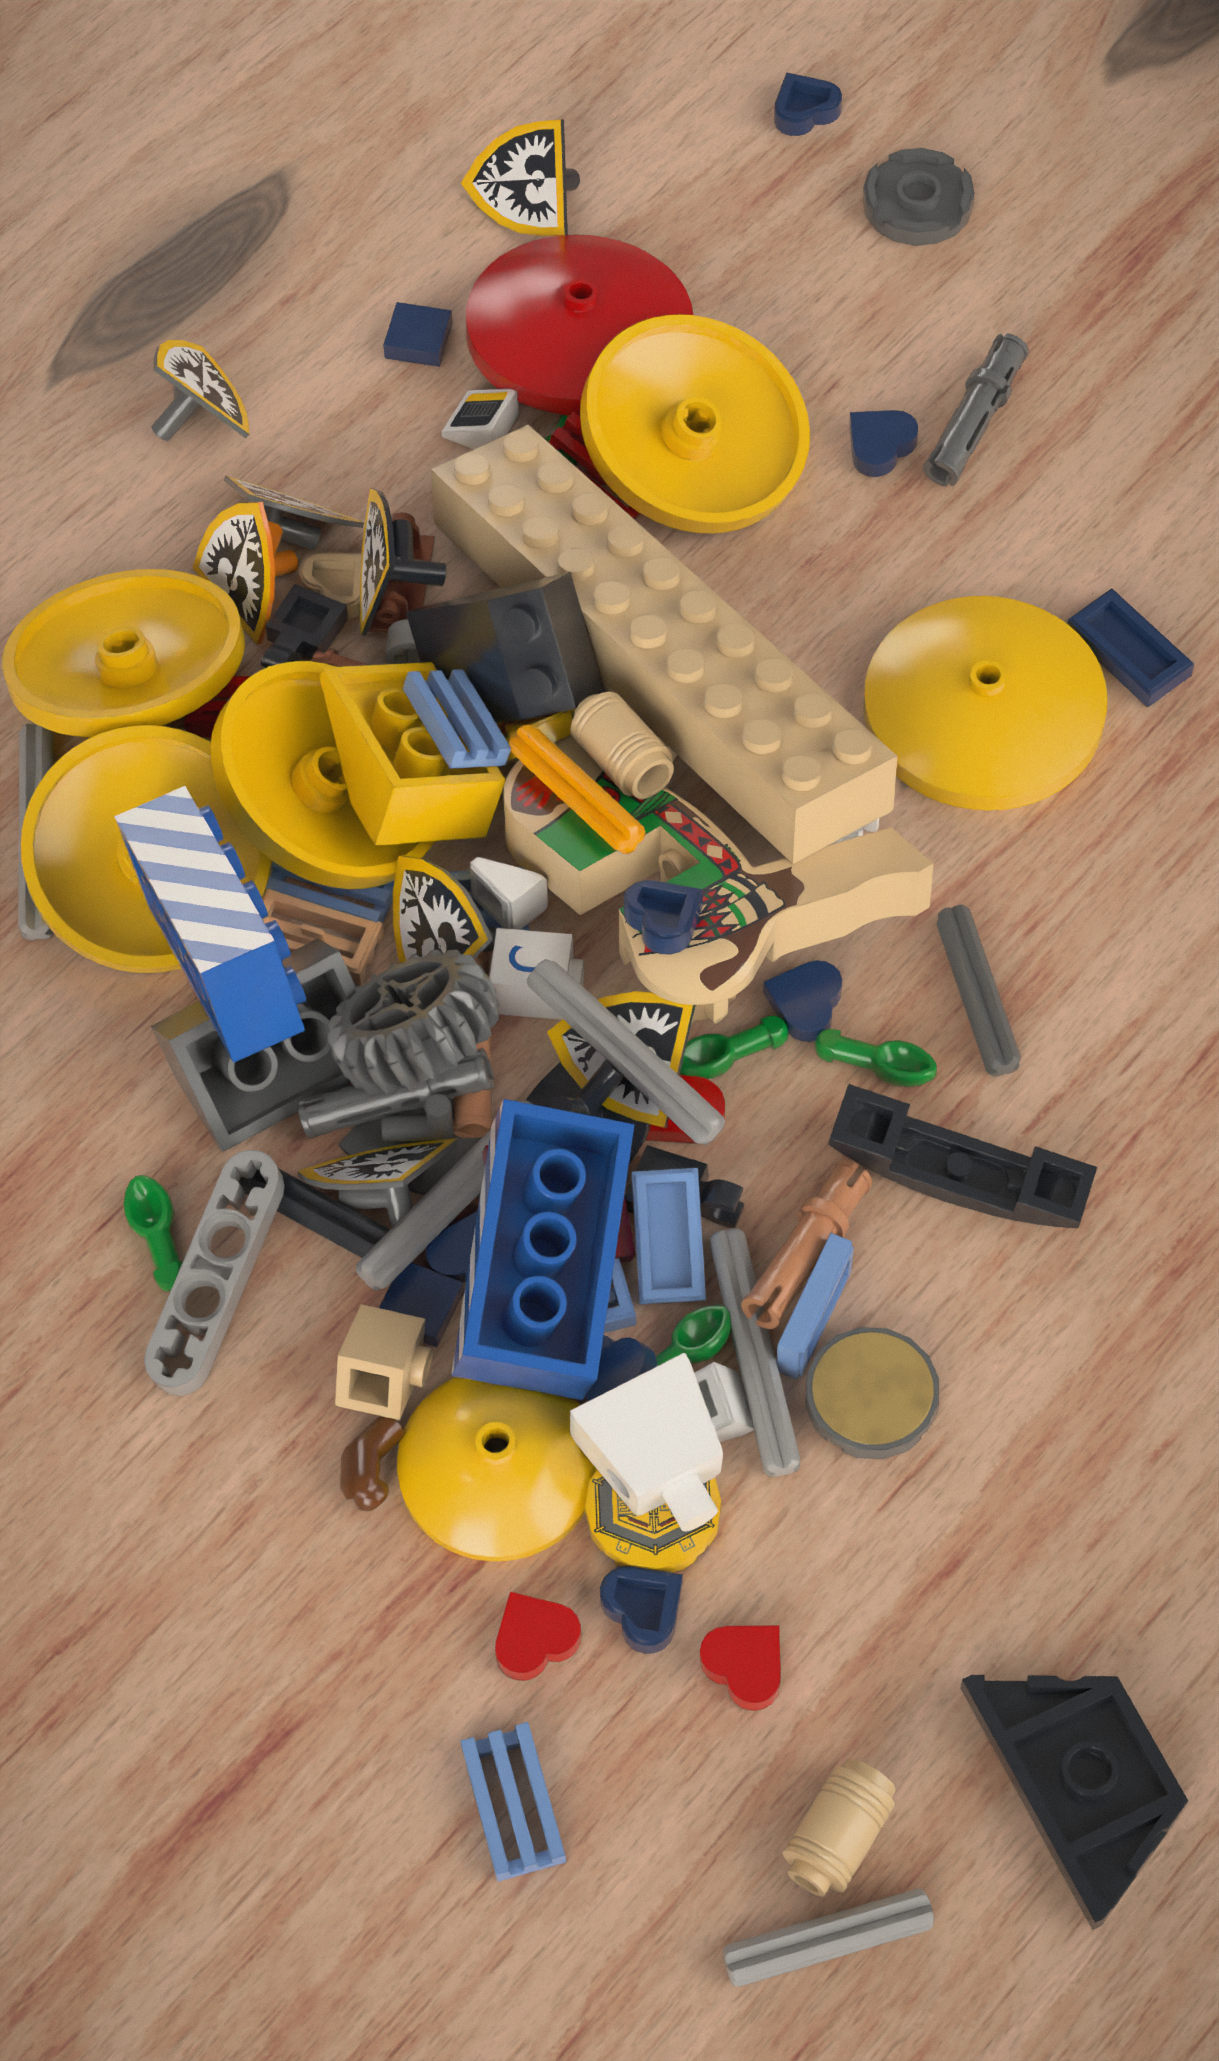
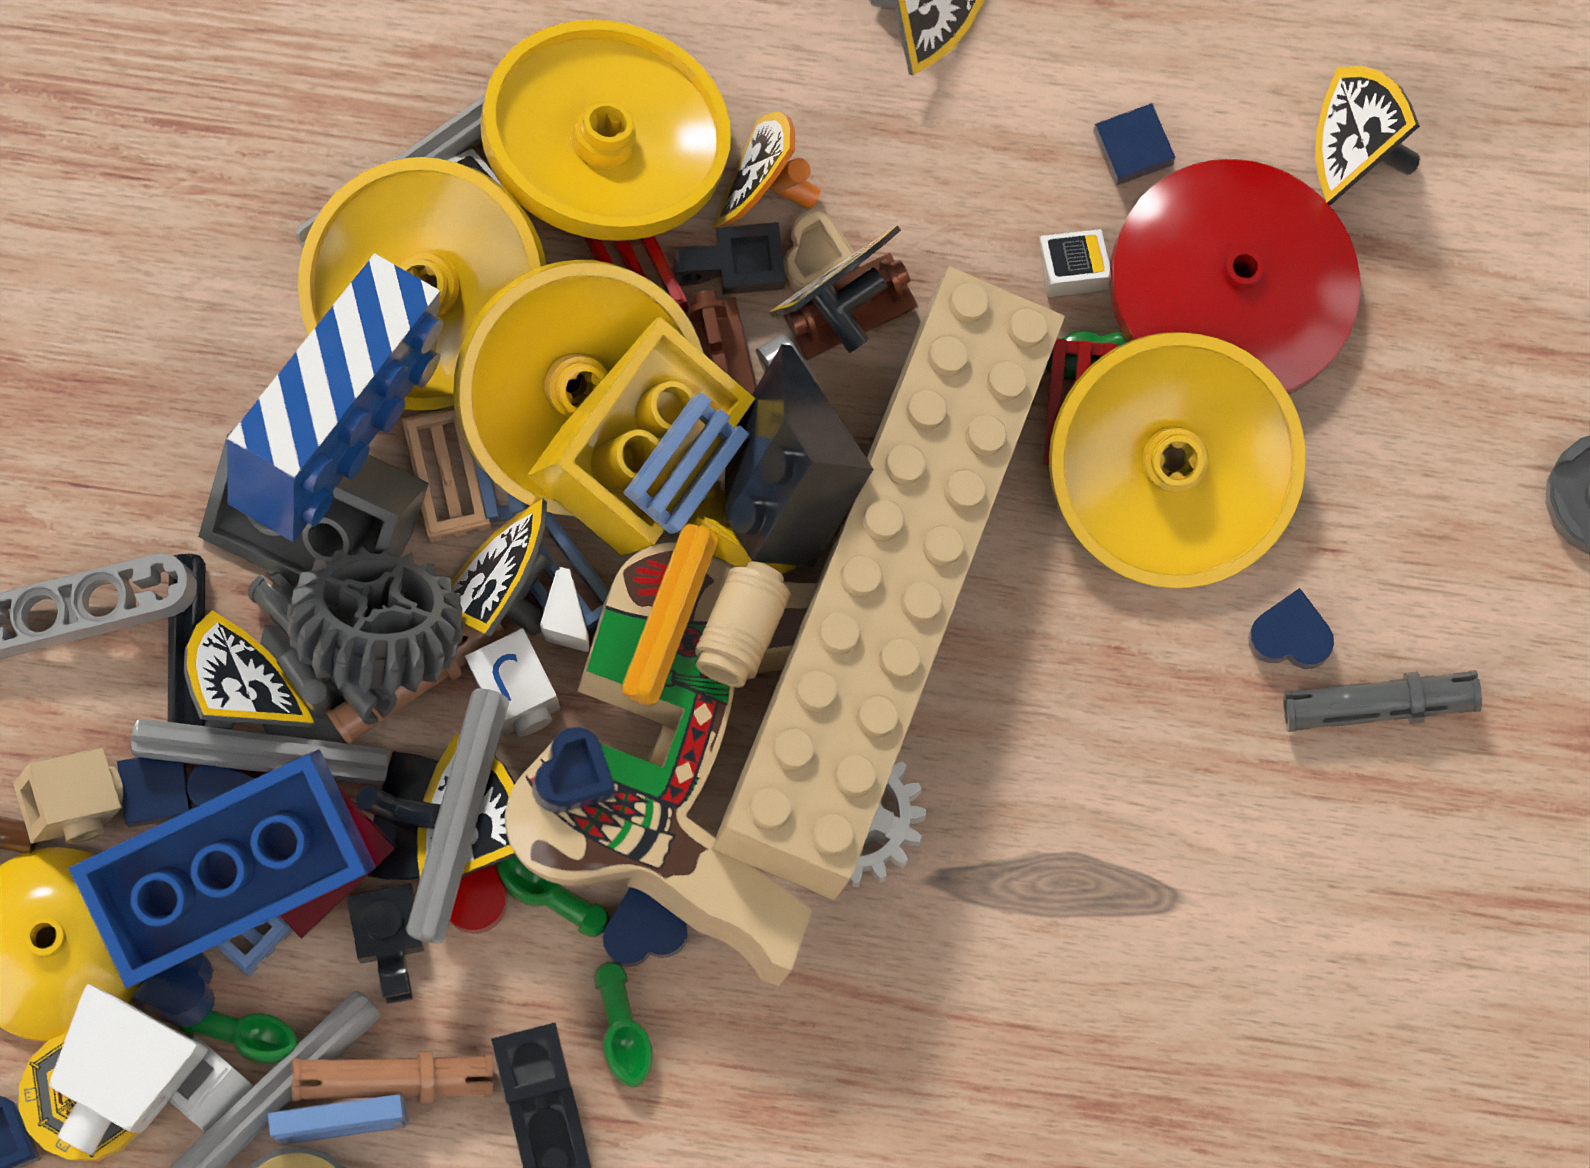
camera: 55 degrees right, 15 degrees up
green piece [123,1175,183,1292] -> none
dark grey shield [224,475,364,550] -> none
medium blue tile [632,1168,706,1305] -> none
yellow dish [863,596,1107,811] -> none
dark grey axle [937,904,1021,1077] -> none
dark blue tile [1067,588,1194,708] -> none

